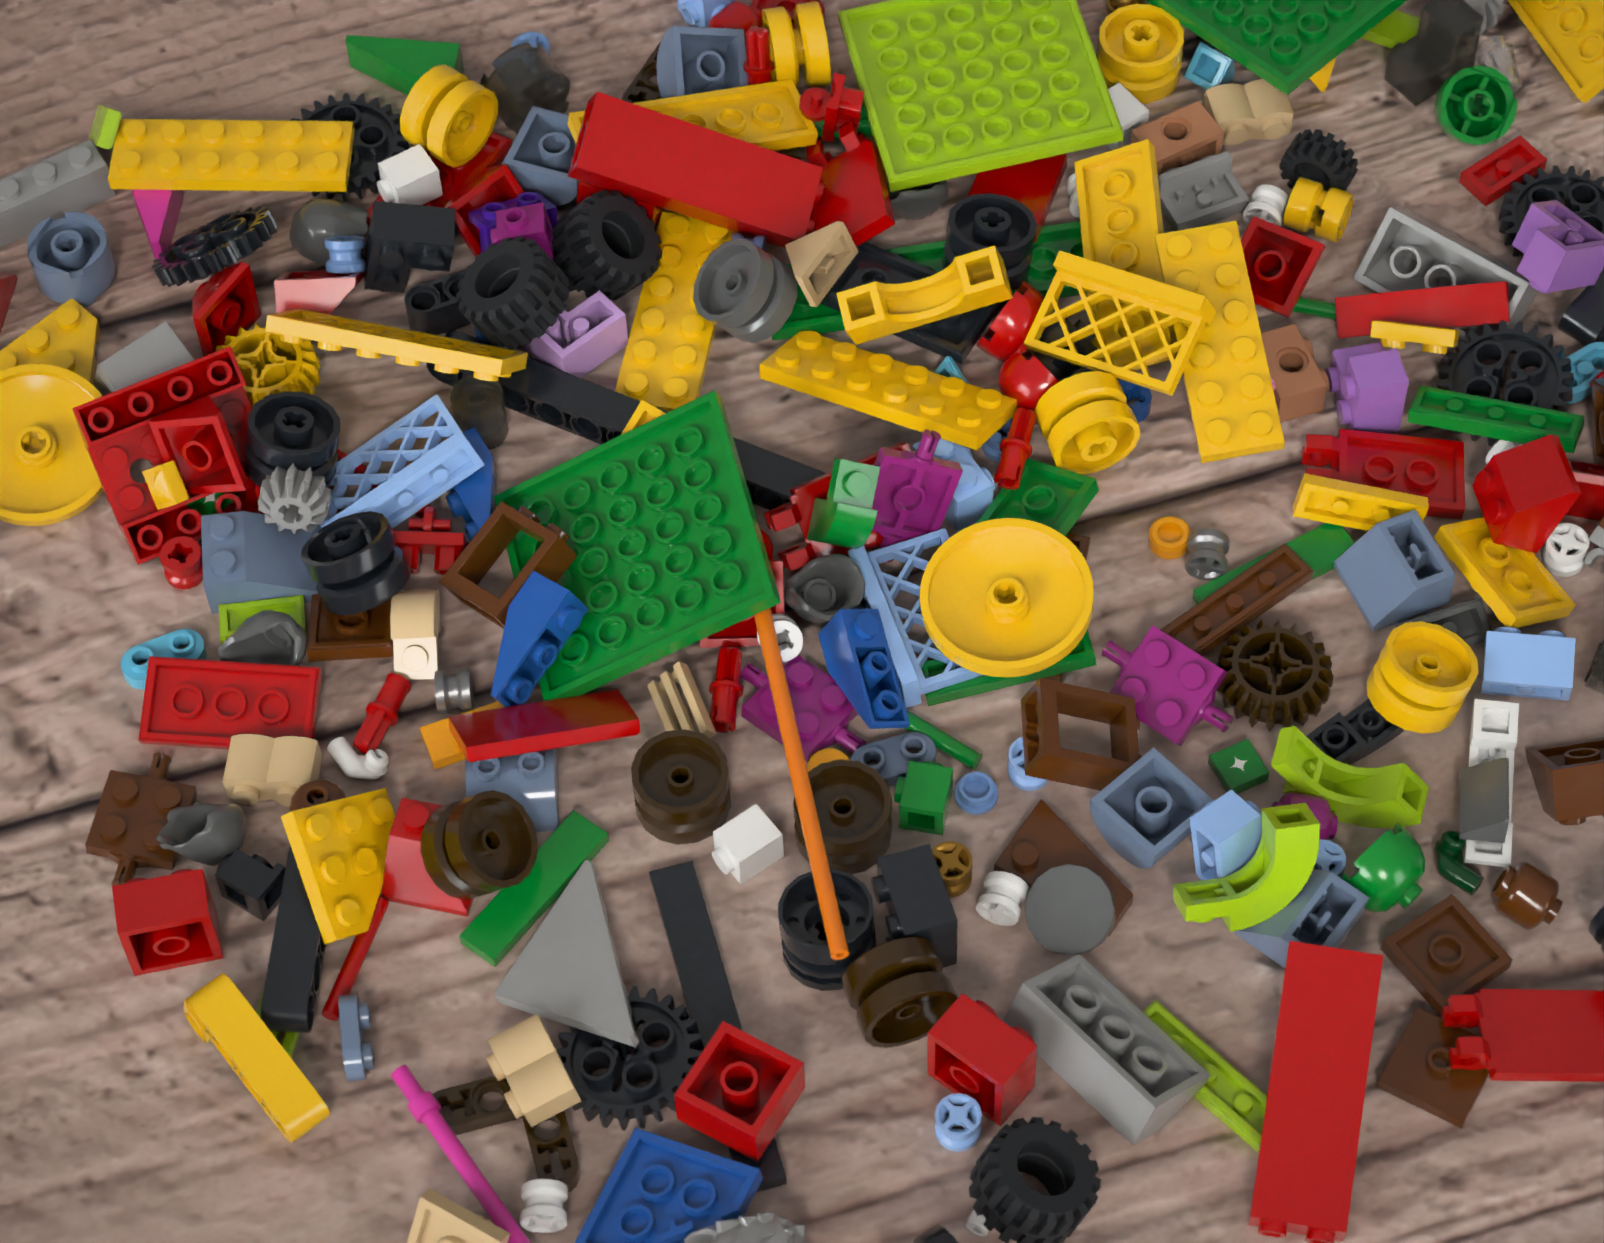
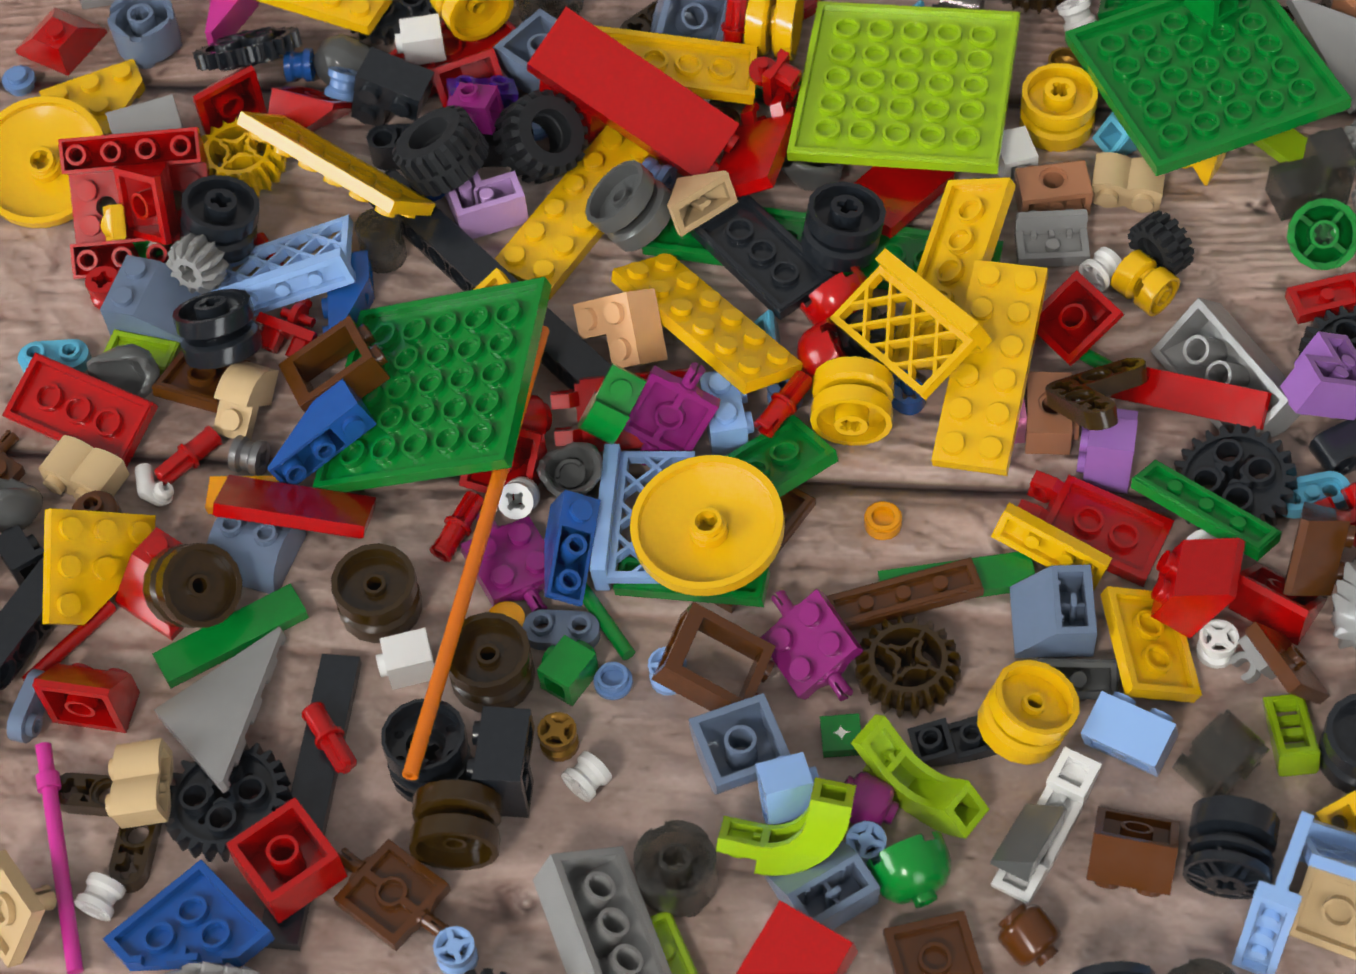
camera: 25 degrees right, 0 degrees up
tan tile [647,661,717,738] -> none
yellow arch [836,245,1013,345] -> none
red brick [927,993,1037,1127] -> none
reddish brown wing [994,799,1133,936] -> none
dark grey tile [1025,864,1116,956] -> none
flat silver wheel [1185,528,1230,580] -> none
yellow plate [1370,320,1460,354] -> none
dark green arm [1434,831,1484,896] -> none
none -> red slope [32,663,140,733]
none -> blue wheel [283,48,316,82]
none -> red axle [301,702,357,774]
none -> reddish brown plate [333,839,451,951]
none -> light nougat brick [573,288,668,368]
none -> clear smoke brick [633,820,719,917]
none -> dark brown beam [1045,358,1148,430]

